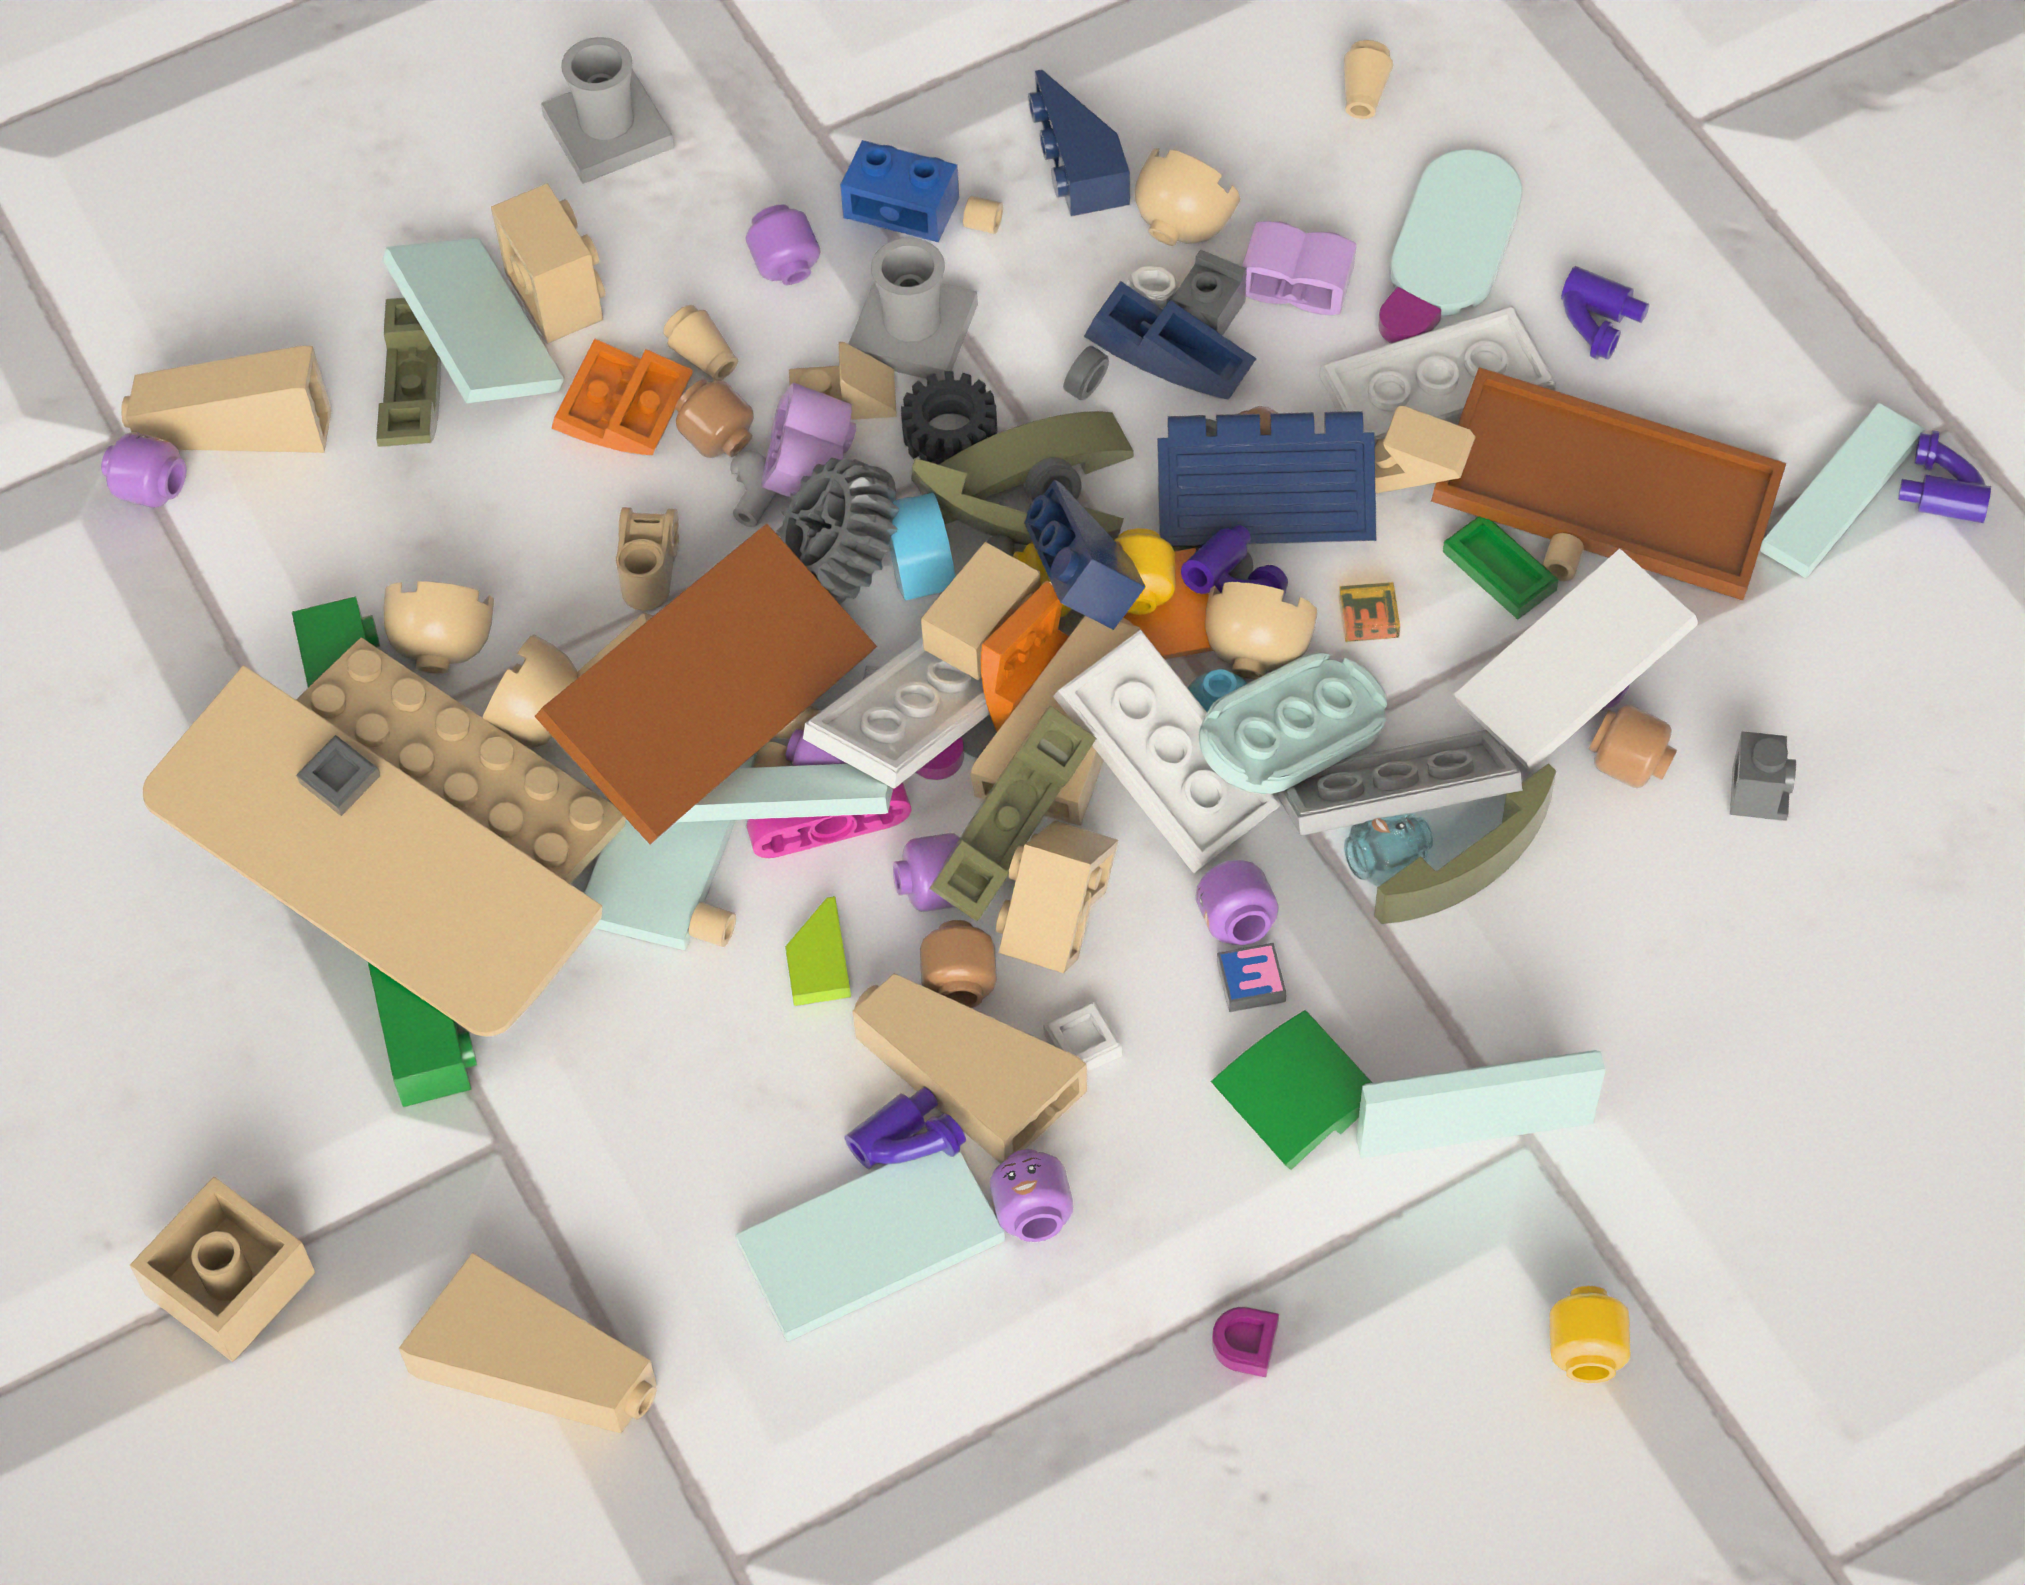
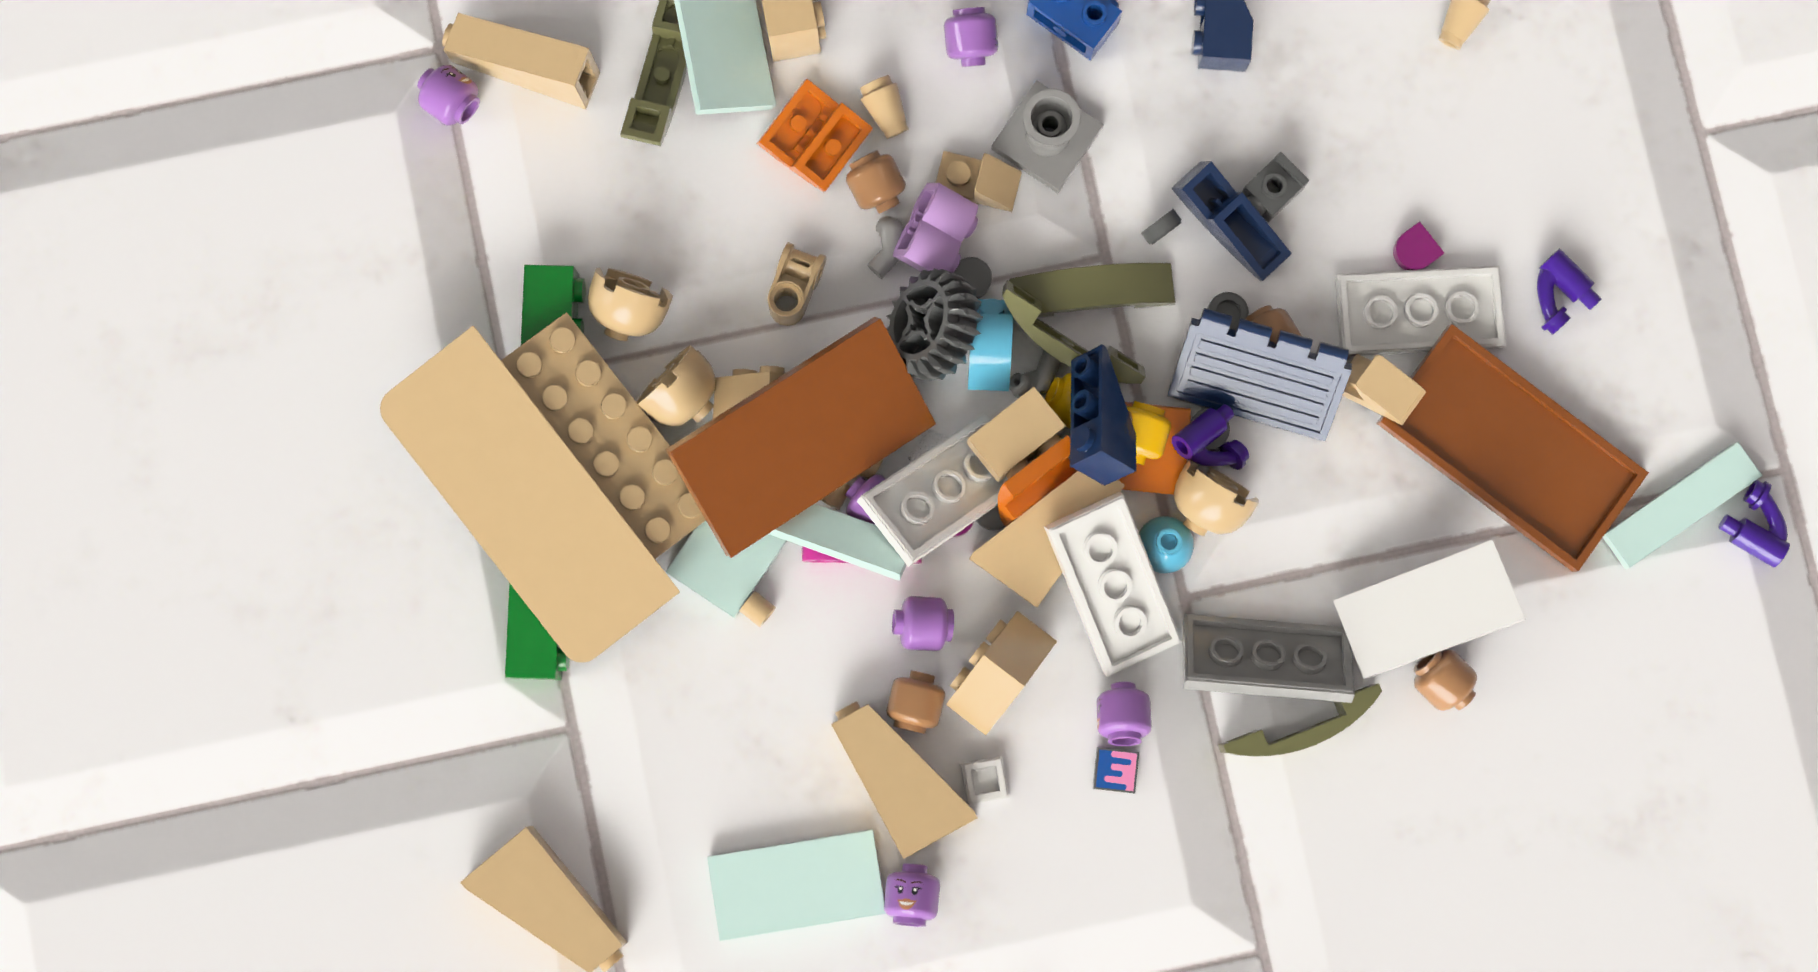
camera: 15 degrees right, 25 degrees up
tan brick [130,1177,315,1362] -> none
dark grey tile [296,735,380,816] -> none
lime tile [785,896,851,1006] -> none
dark purple plant [844,1087,966,1169] -> none
black tyre [901,371,997,465] -> none
olive slope [929,706,1097,922] -> none
tan piece [963,196,1003,234] -> none
dark grey tile [1025,457,1082,502] -> none
white tile [1127,266,1178,309] -> none
tan cylinder [1135,148,1241,246] -> none
light aqua tile [1199,653,1387,794] -> none
green slope [1210,1010,1373,1170] -> none
lavender brick [1242,221,1357,315] -> none
clear yellow tile [1338,582,1400,642] -> none
clear light blue head [1344,813,1433,887] -> none
light aqua tile [1356,1050,1605,1158] -> none
light aqua tile [1390,149,1522,316] -> none
green tile [1443,517,1559,620] -> none
tan piece [1543,533,1584,581] -> none
dark grey brick [1730,731,1796,821] -> none

